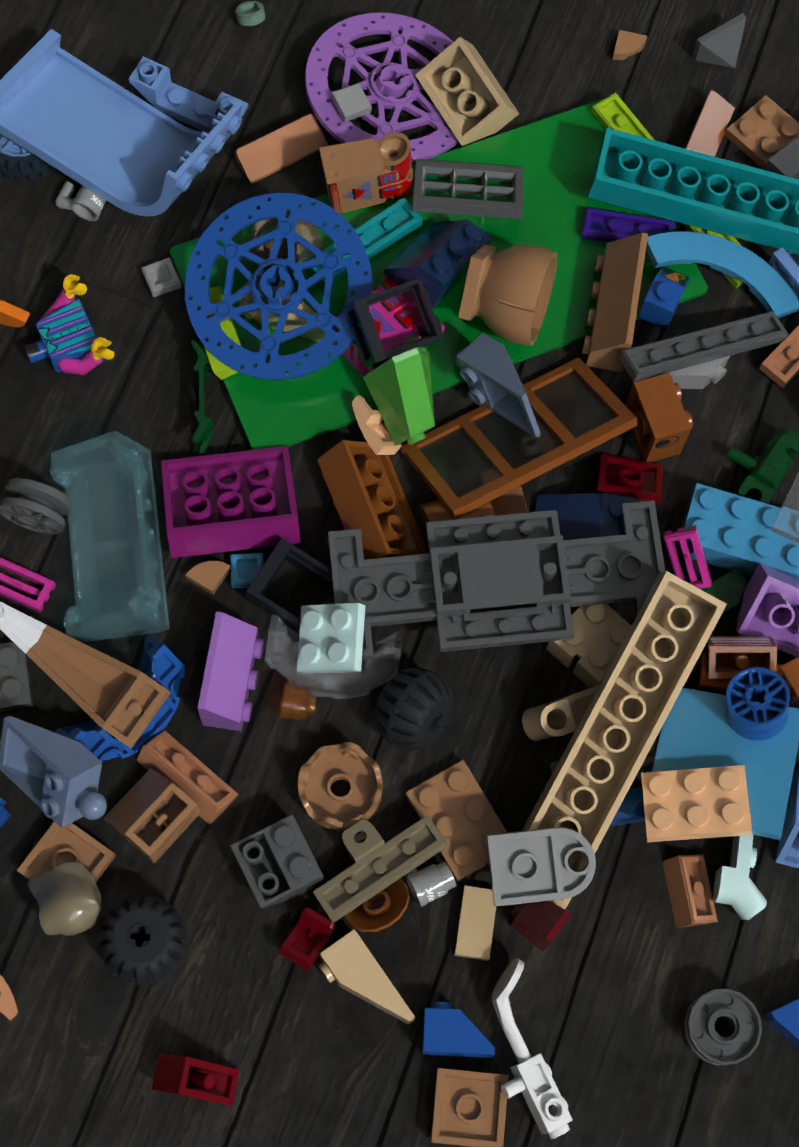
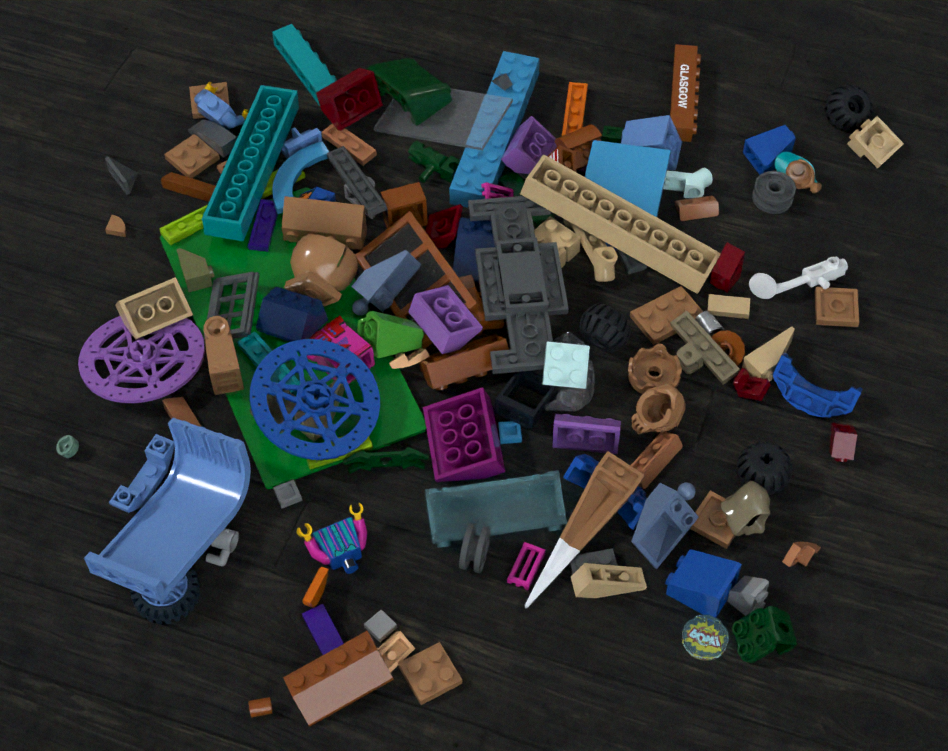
camera: 85 degrees left, 15 degrees down
medium nougat slope [104,768,201,863] -> none
medium nougat tile [185,561,231,595] -> none
dark grey slope [230,814,324,909] -> none
clear orange hat [279,682,316,720] -> none
light grey tile [331,83,372,122] -> none
black window [342,278,443,368] -> none
blue slope [422,1002,495,1058] -> none
light grey tile [486,827,596,907] -> none
light nougat plate [641,765,752,842] -> none
blue wheel [726,667,790,741] -> none
none -> olive slope [177,248,214,292]
none -> medium lavender slope [408,285,483,354]
none -> medium nougat helmet [631,385,686,434]
none -> blue windscreen [773,352,863,417]
none -> medium nougat hair [775,152,822,193]

